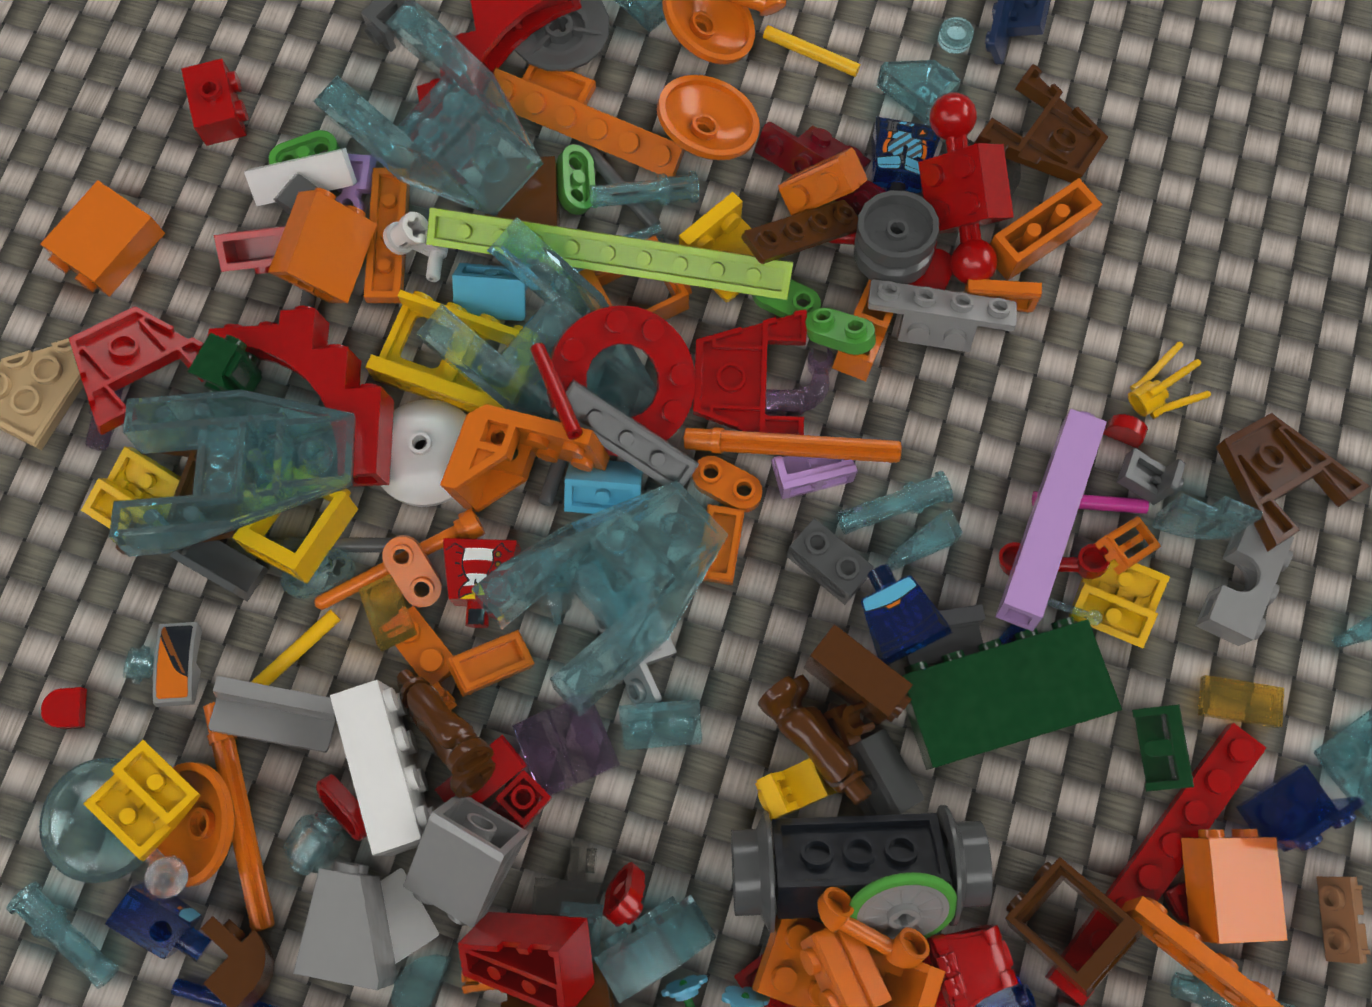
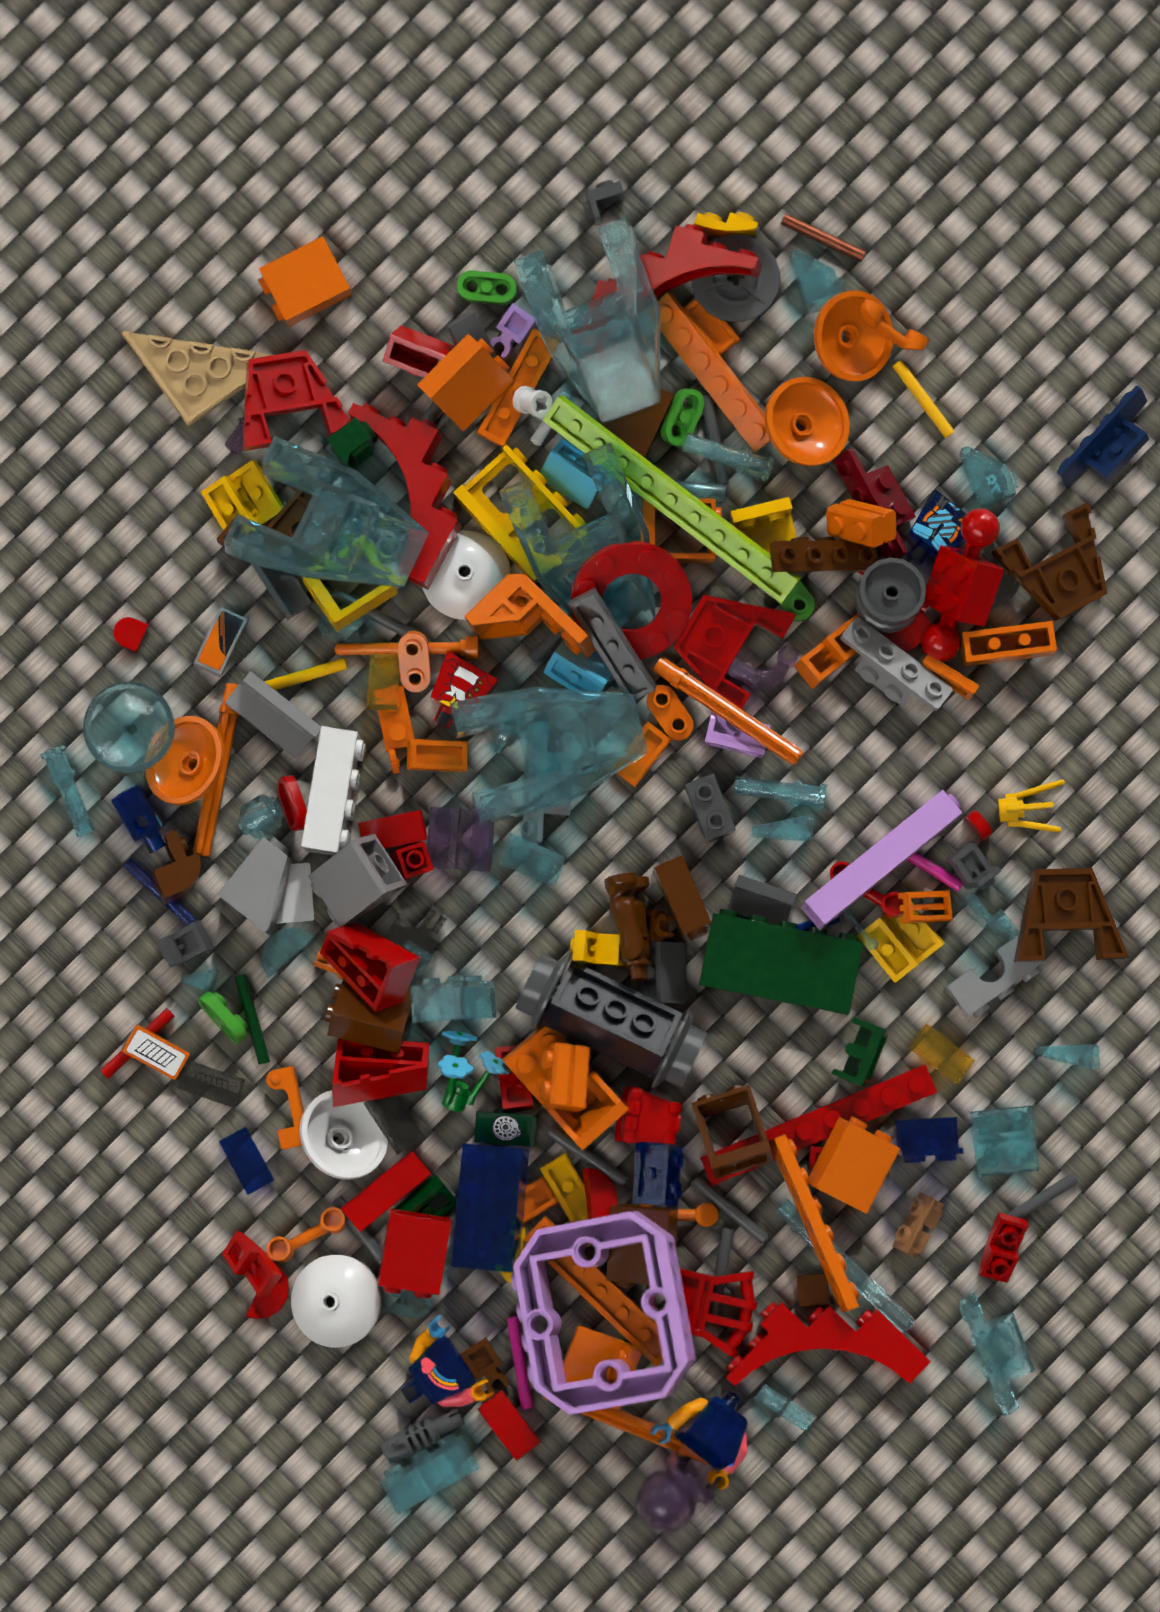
camera: 30 degrees right, 10 degrees up
yellow slope [83,740,201,861] -> none
clear light blue plate [123,645,154,685] -> none
clear plate [144,848,188,898] -> none
red brick [181,58,249,146] -> none
white tile [244,148,357,206] -> none
reddish brown piece [397,669,496,798] -> none
red piece [530,343,583,440] -> none
red plate [603,862,646,927] -> none
bright green plate [805,308,876,355] -> none
orange bar [817,887,930,969] -> none
light grey wheel [849,872,957,939] -> none
clear blue torso [861,564,953,665] -> none
clear light blue tile [938,17,974,54] -> none

